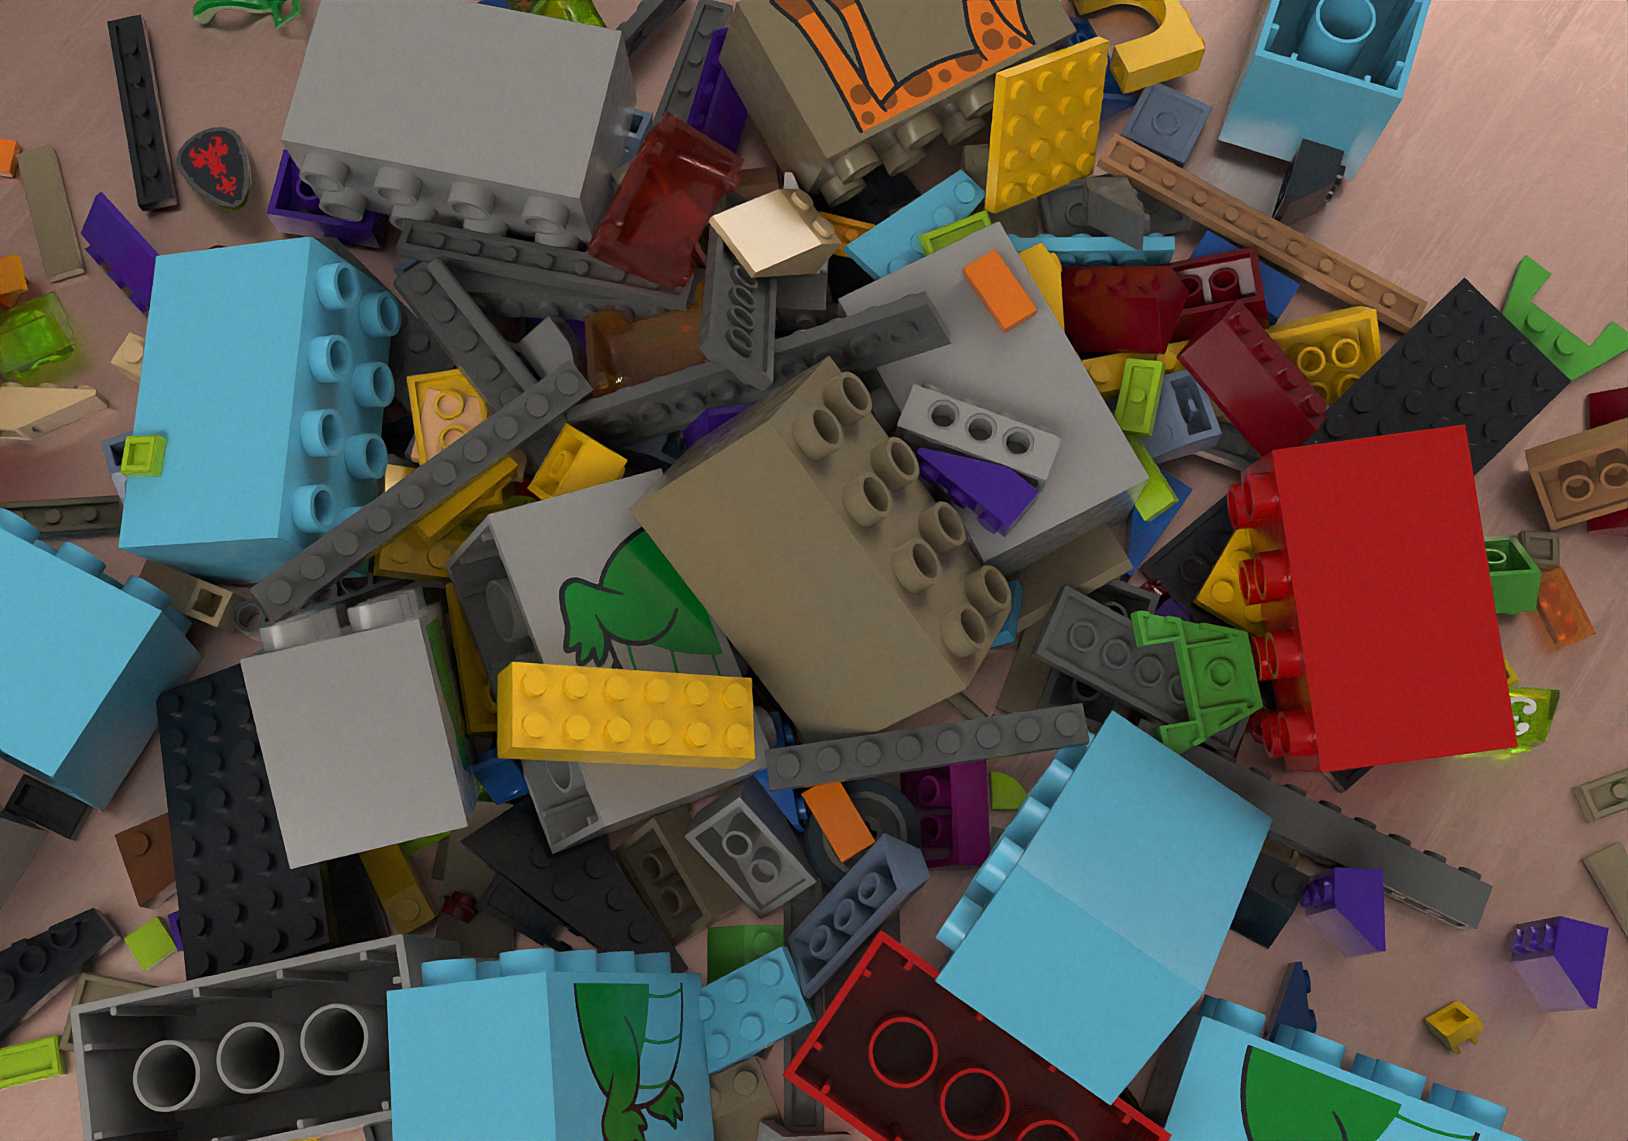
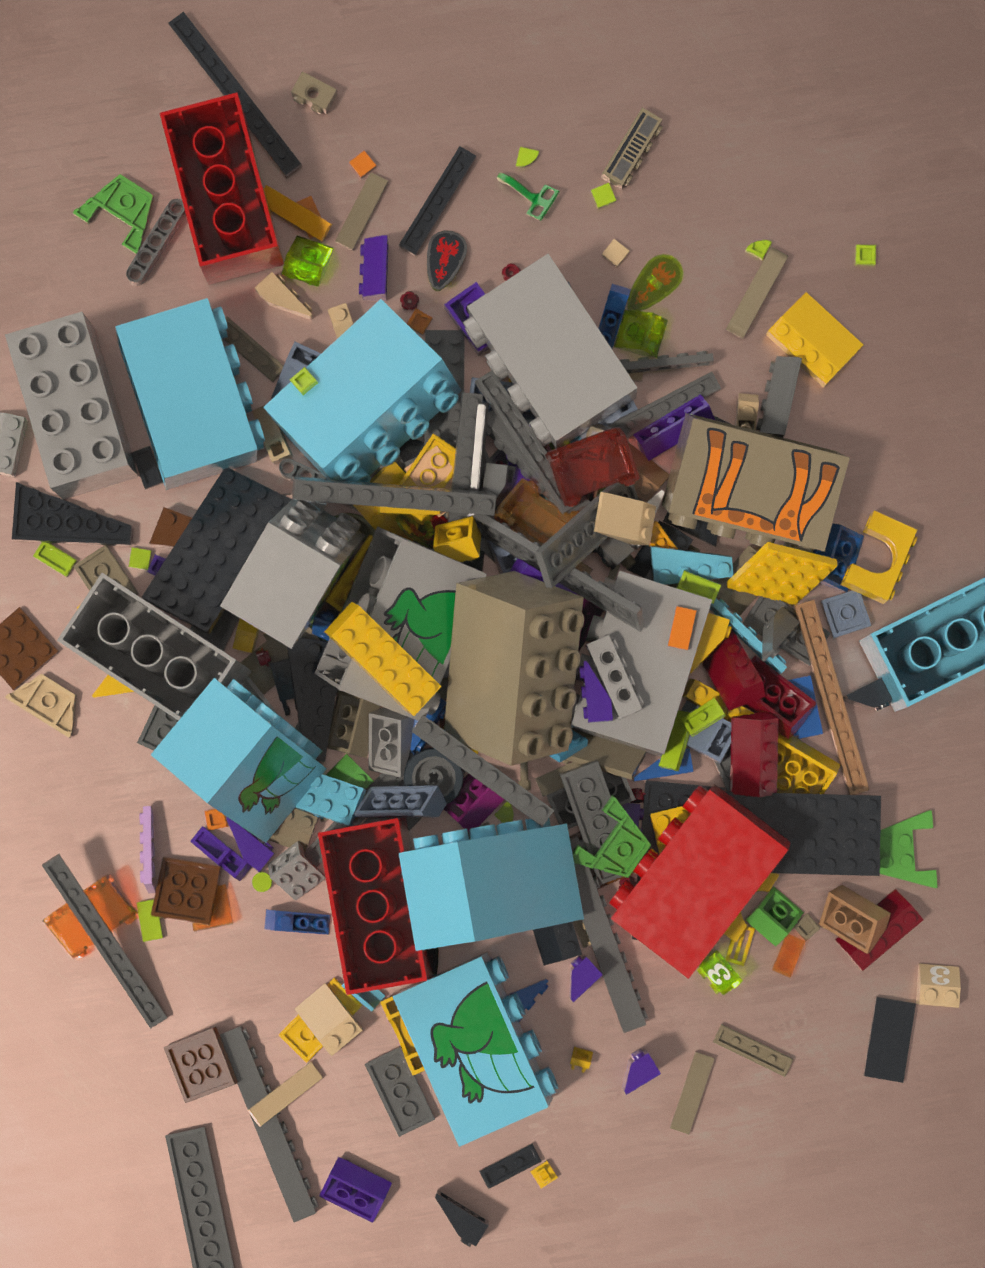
camera: 45 degrees right, 10 degrees up
orange tile [802,782,876,864] -> none

